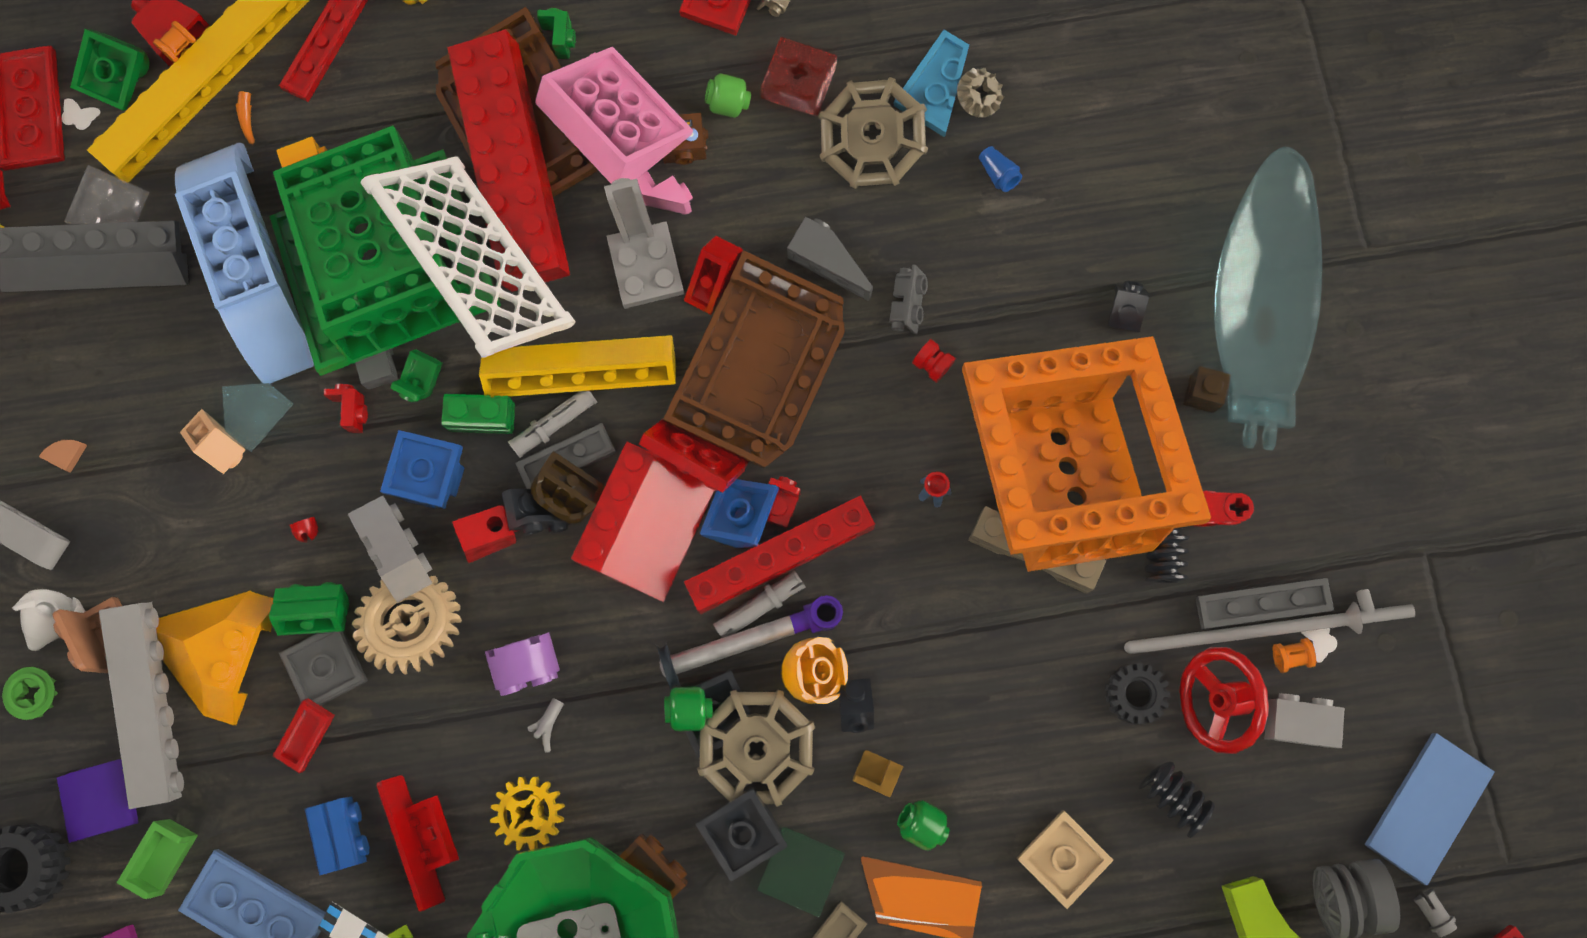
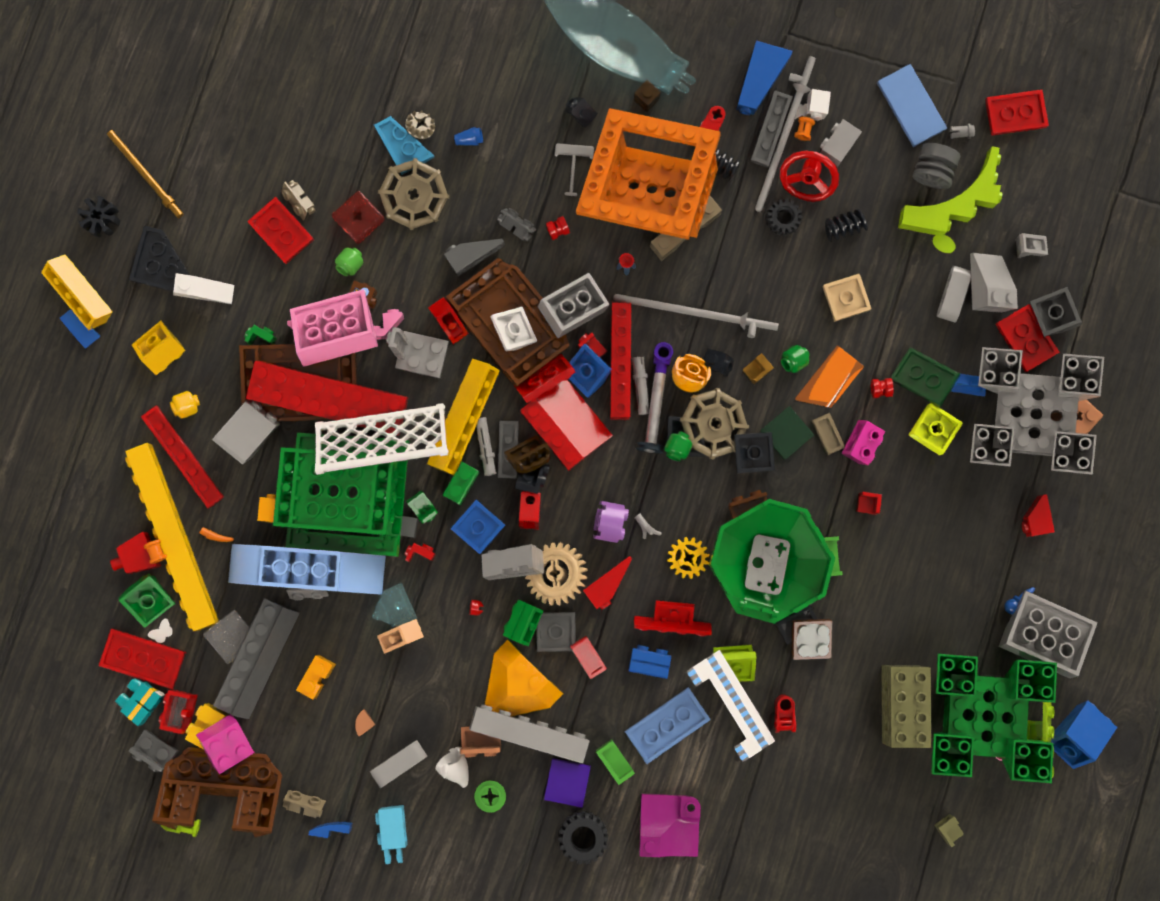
camera: 70 degrees left, 5 degrees up
none -> light grey slope [212,400,280,465]
none -> light orange brick [296,655,336,700]
none -> white slope [490,307,537,351]
none -> light grey brick [538,273,610,338]
none -> light grey piece [555,143,594,196]
none -> red slope [583,556,632,610]
none -> light grey piece [613,294,779,338]
none -> blue slope [736,41,792,115]
none -> white brick [805,89,831,121]

